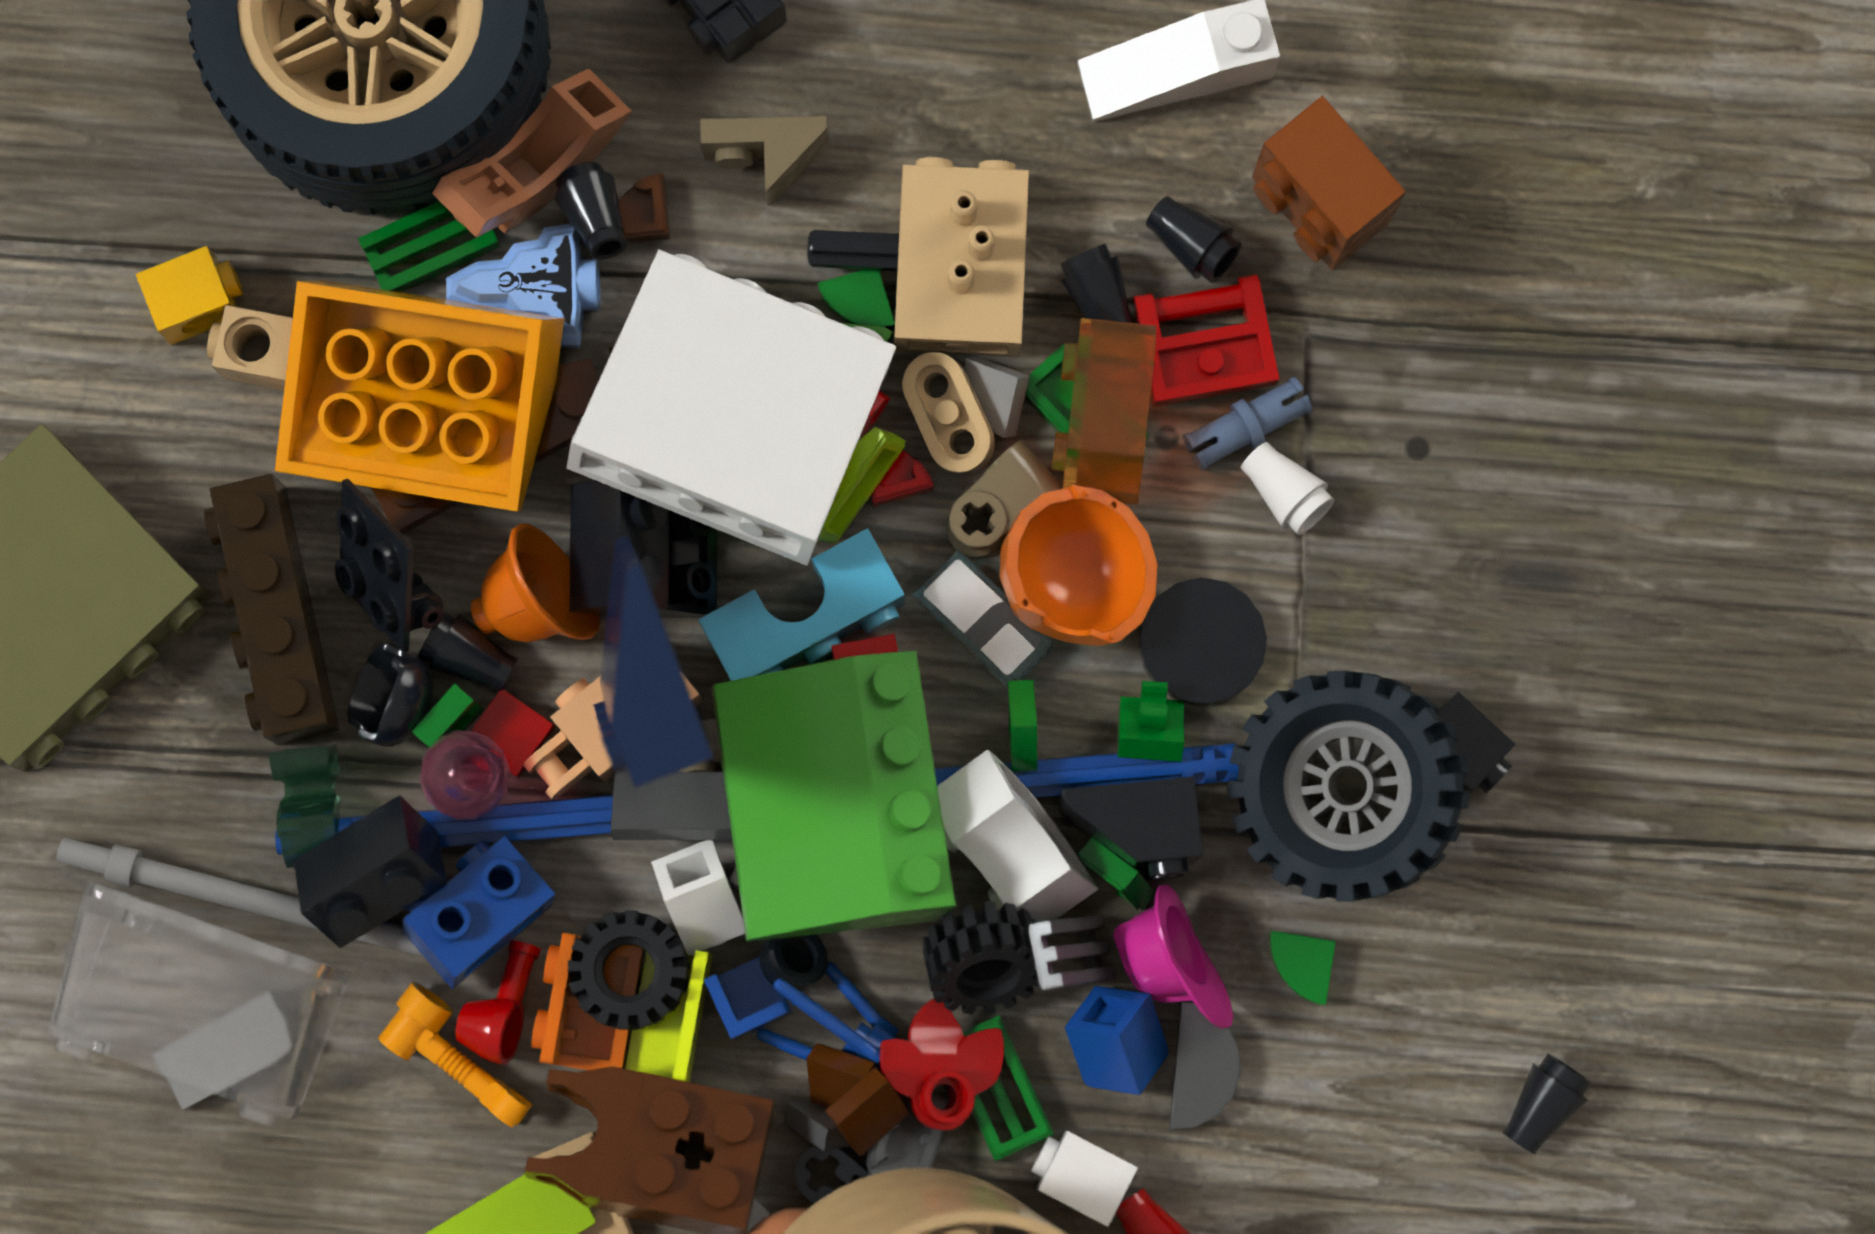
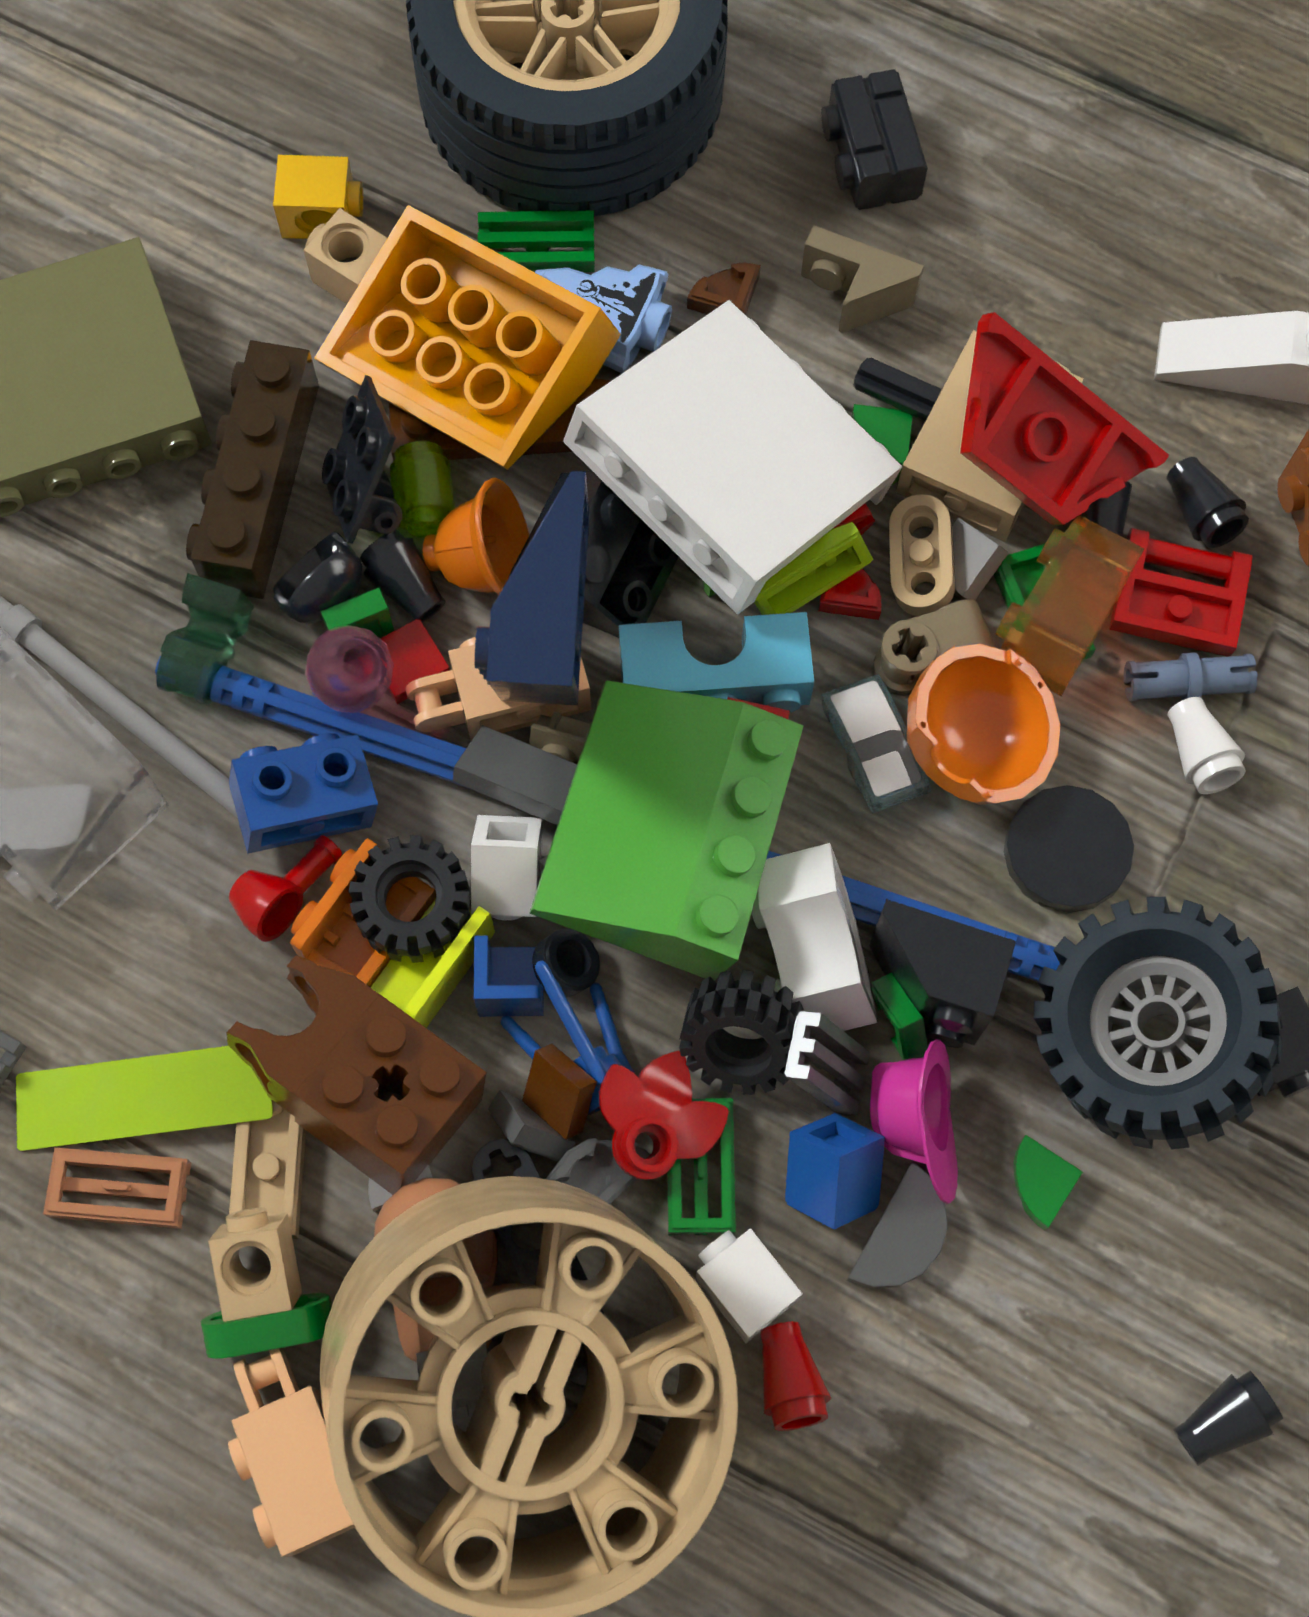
camera: 25 degrees right, 10 degrees down
black brick [294,795,447,949] -> none
light orange brick [378,981,533,1128] -> none
nougat arch [432,68,632,238] -> none
black cone [555,162,627,260] -> none
reddish brown tile [825,1068,910,1156] -> none
green tile [1008,680,1037,772] -> none
green tile [1117,681,1184,762] -> none
none -> clear neon green brick [389,441,455,537]
none -> red wing [960,312,1169,525]

